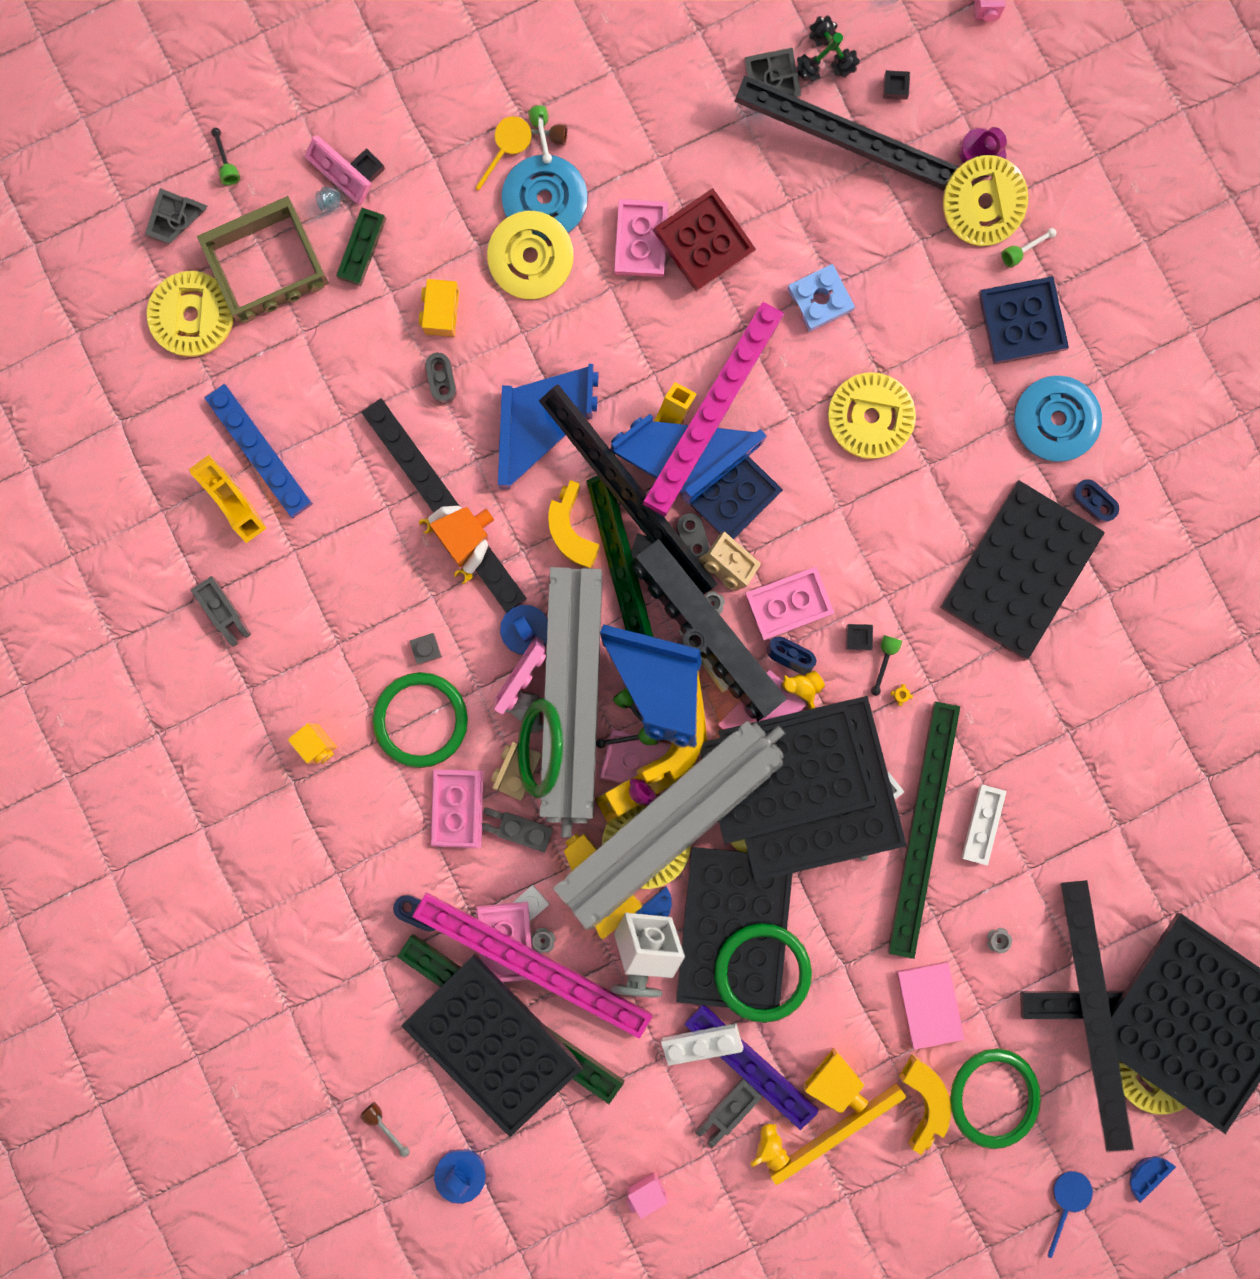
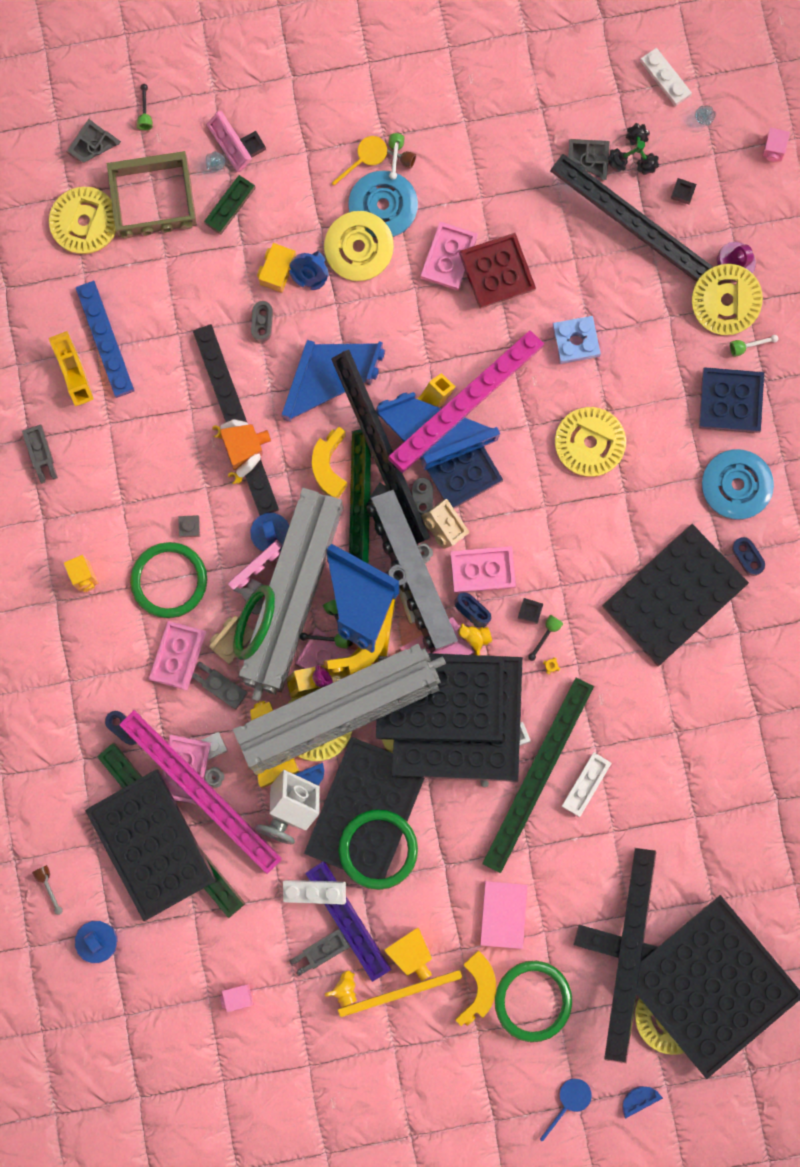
camera: 20 degrees right, 5 degrees down
light grey plate [987,928,1012,954] -> none
none -> blue tile [289,251,329,290]

